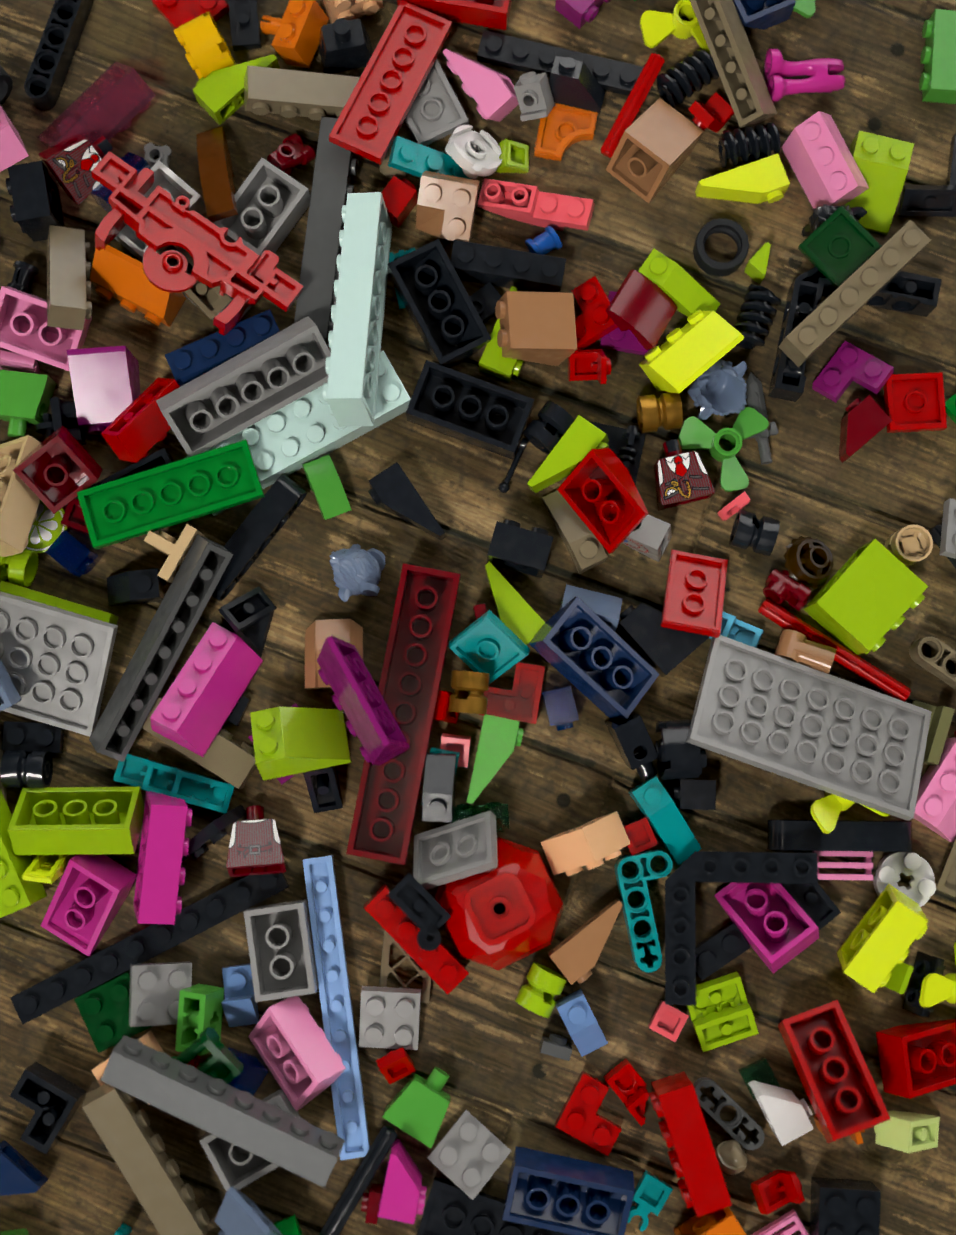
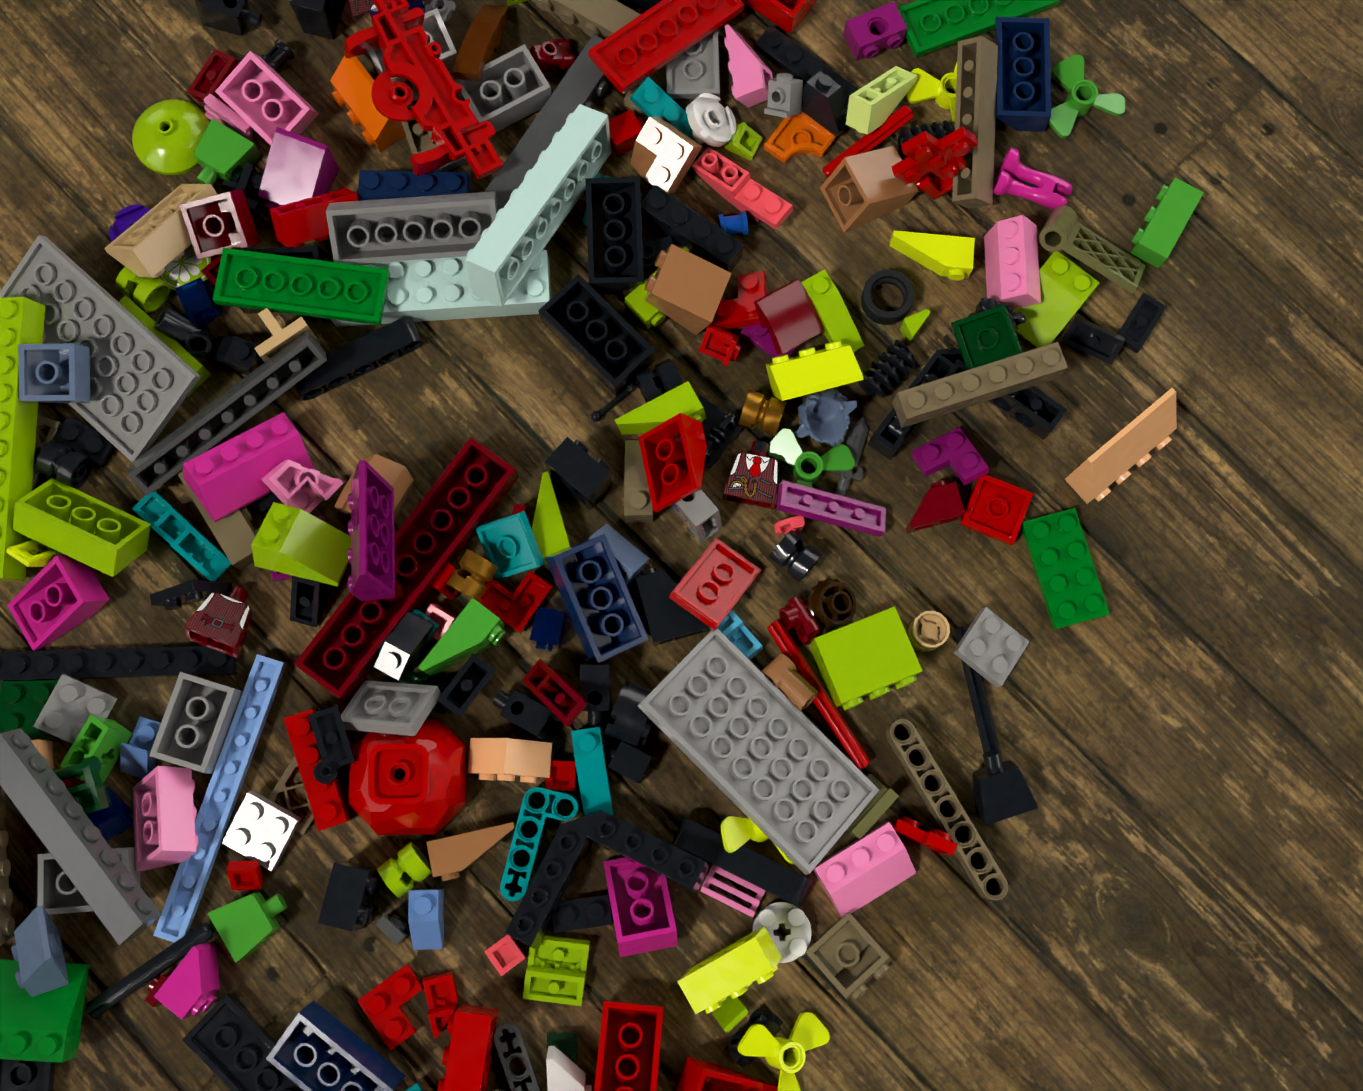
camera: 25 degrees right, 5 degrees down
dark tan brick [47,225,92,331] -> none
dark pink slope [133,791,192,925] -> none
black slope [218,586,277,658] -> none
bright green slope [302,454,352,520] -> none
sand blue hair [329,544,386,602] -> none
black slope [368,462,446,540] -> none
light grey plate [427,1110,511,1200] -> none
black piece [718,122,780,168] -> none
black plate [780,883,841,930] -> none
none -> black piece [154,307,211,356]
none -> bright pink slope [261,460,343,513]
none -> black brick [318,861,382,932]
none -> black slope [437,653,496,718]
none -> black torso [493,690,562,743]
none -> dark red slope [521,659,587,727]
none -> magenta plate [776,480,886,537]
none -> yellowish green slope [845,66,918,135]
none -> red plate [891,126,978,184]
none -> olive piece [1039,205,1146,294]

